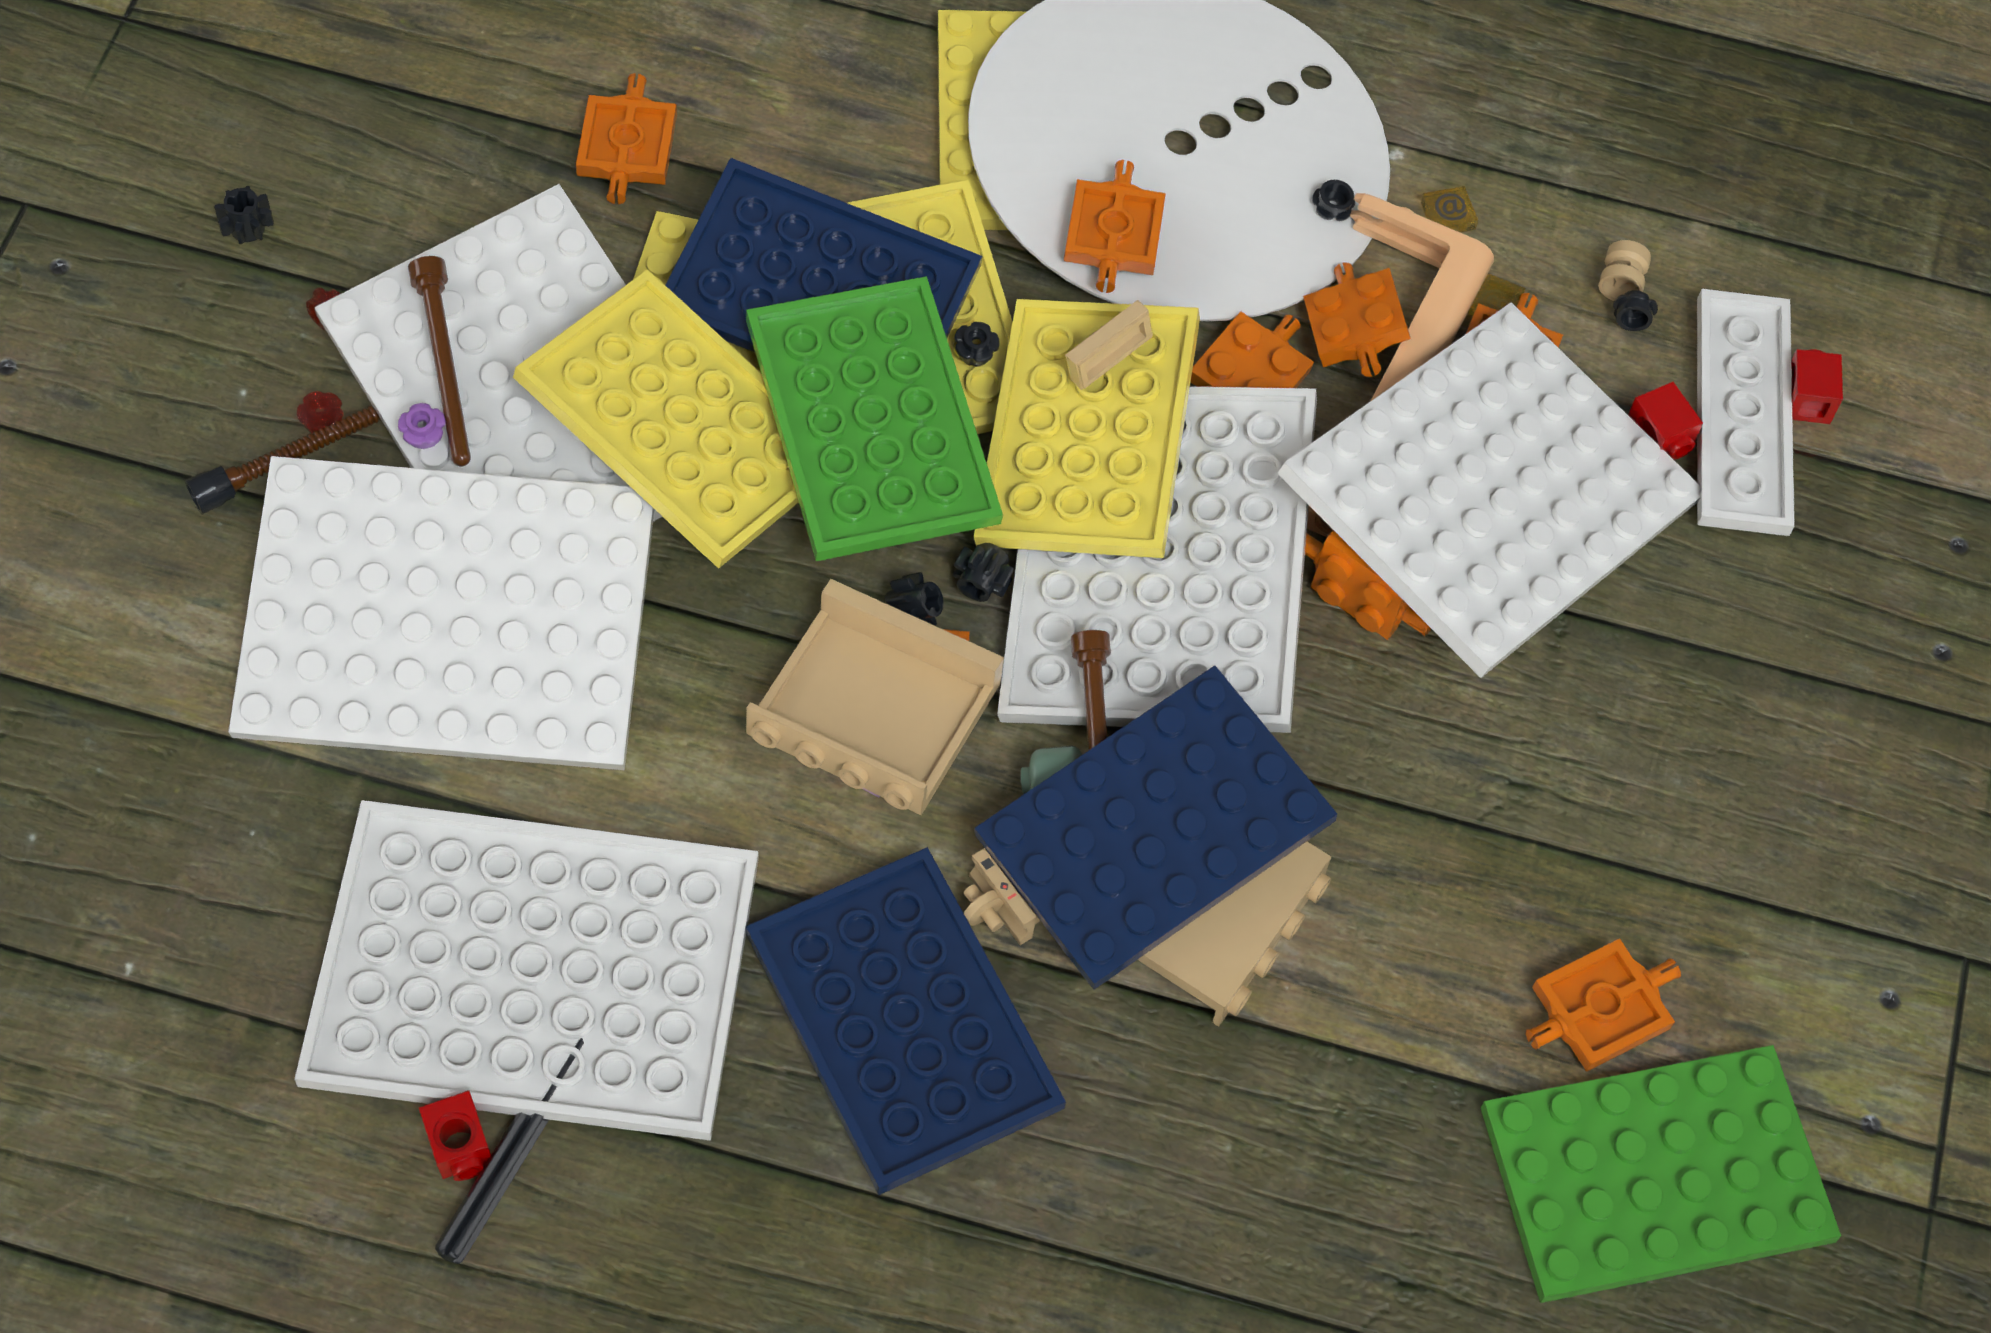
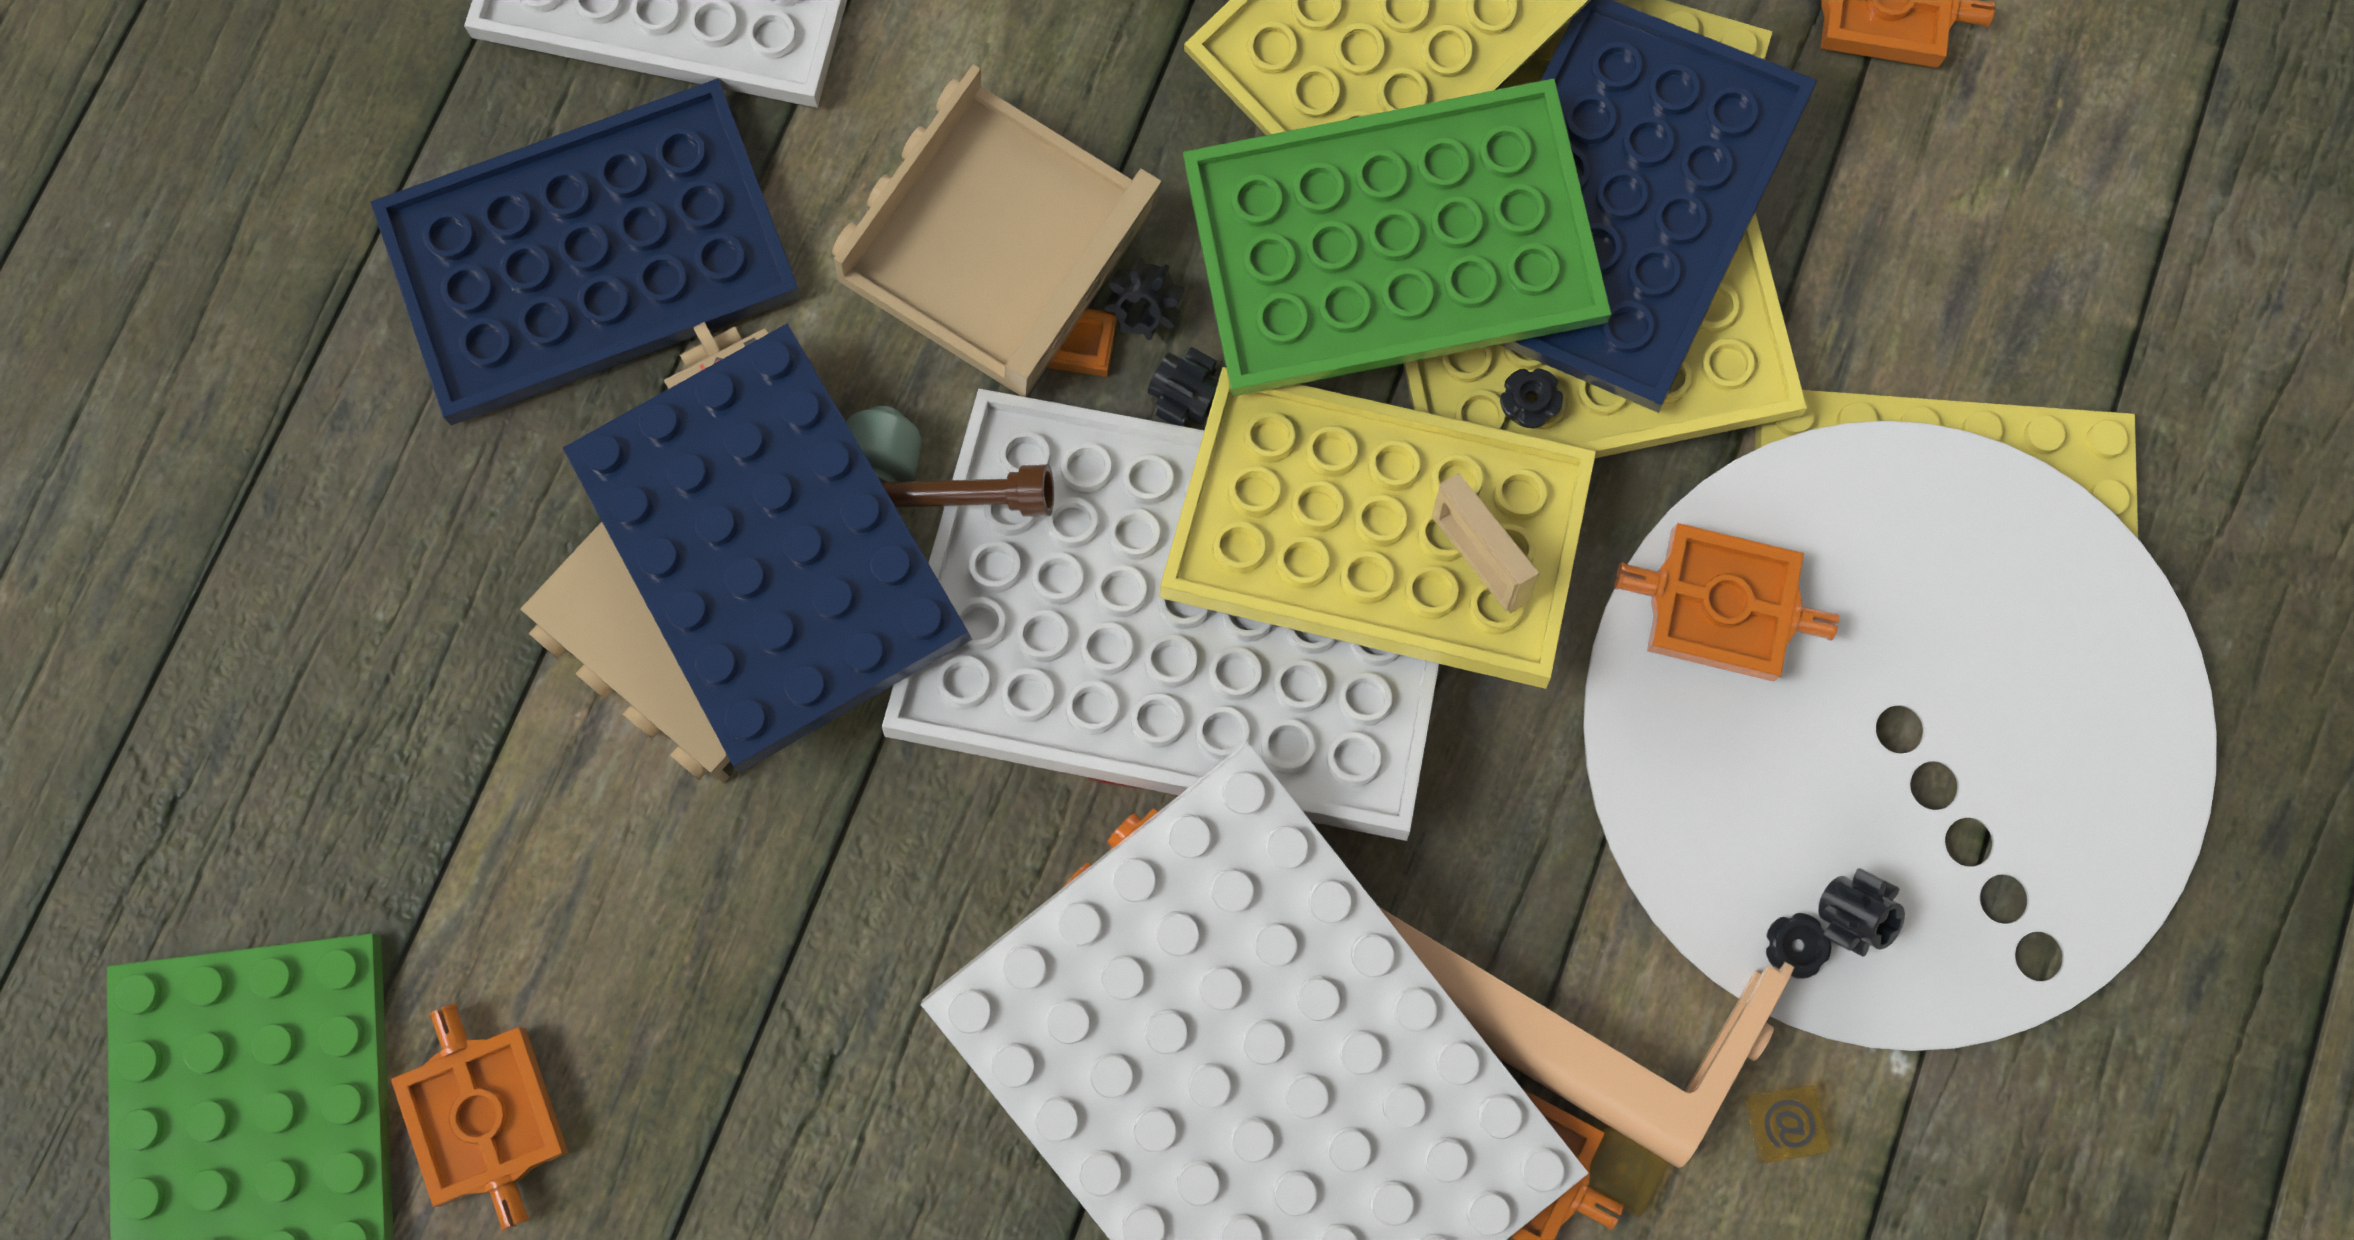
camera: 100 degrees right, 15 degrees up
orange plate [1191,311,1314,388] -> none
orange plate [1303,262,1411,377] -> none
none -> black gear [1818,868,1905,957]

